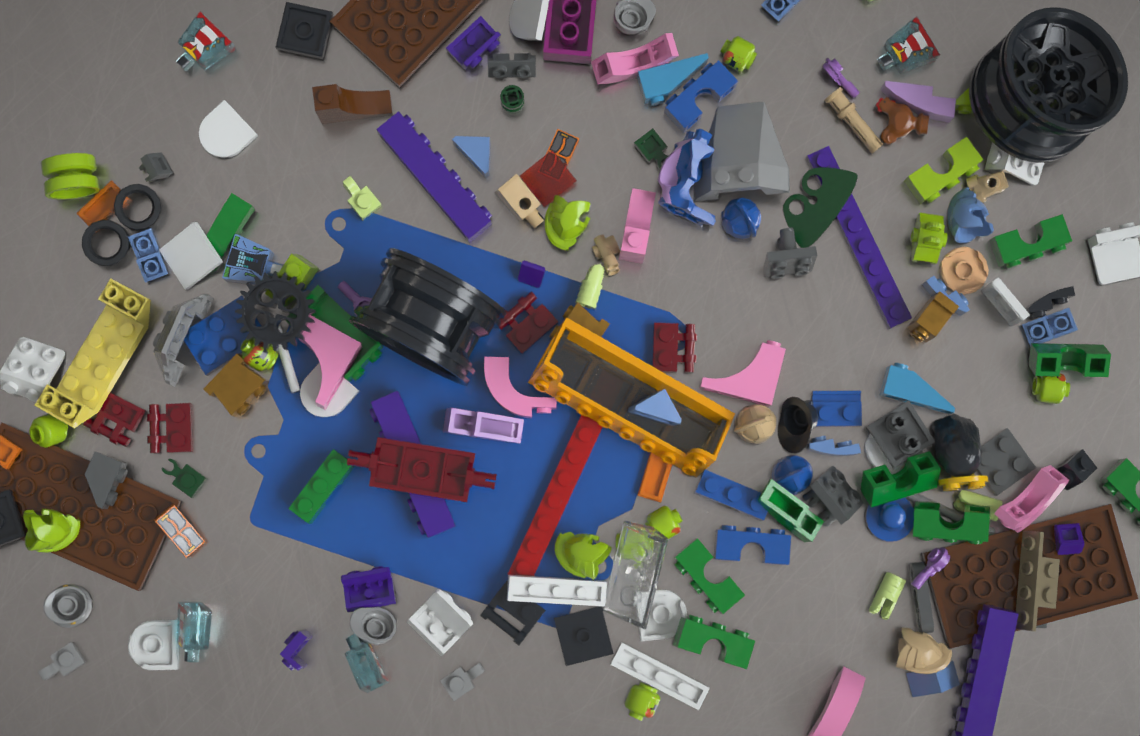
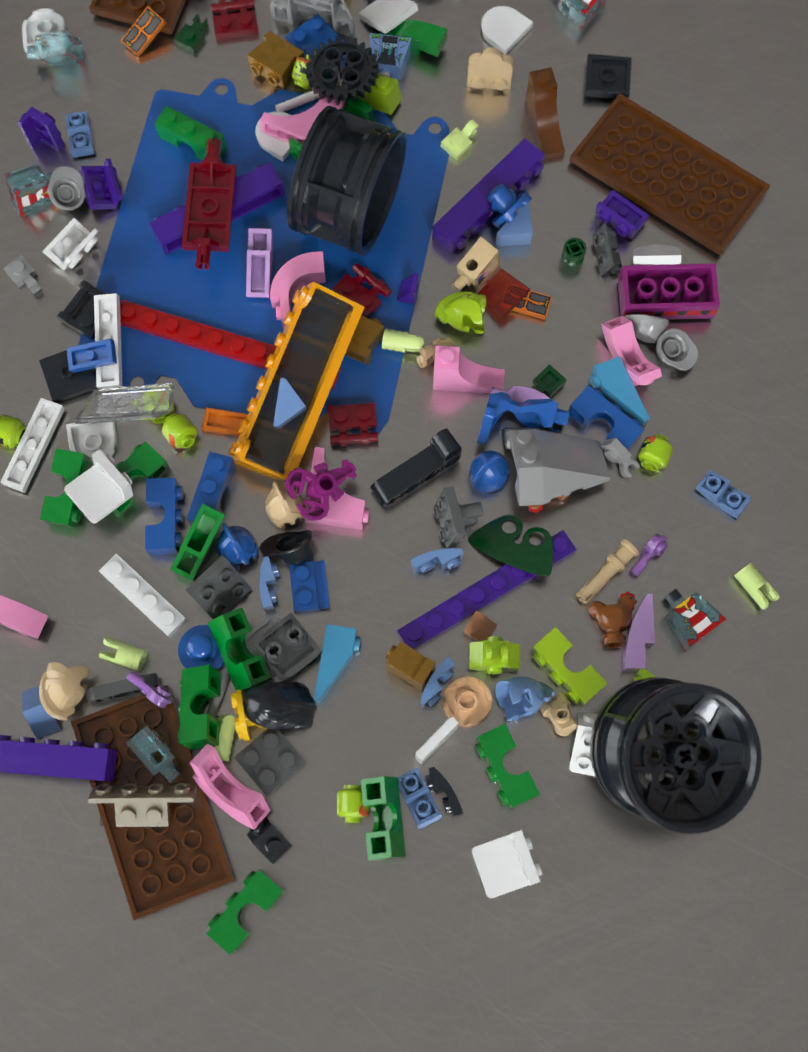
camera: 90 degrees right, 10 degrees down
lime helmet [555,532,612,580] -> none
dark purple slope [1054,523,1085,555] -> none
none -> white bracket [64,449,133,523]
none -> medium blue slope [66,111,95,158]
none -> blue plate [67,339,117,373]
none -> white plate [99,554,187,638]
none -> clear light blue torso [126,725,182,783]
none -> magenta animal [285,459,357,521]
none -> black beam [370,428,462,508]
none -> medium blue slope [411,548,464,574]
none -> nougat slope [463,610,497,642]
none -> tan plate [467,48,513,90]
none -> blue plate [488,184,532,228]
none -> light grey plate [600,438,640,478]
none -> light grey hat [625,314,669,343]

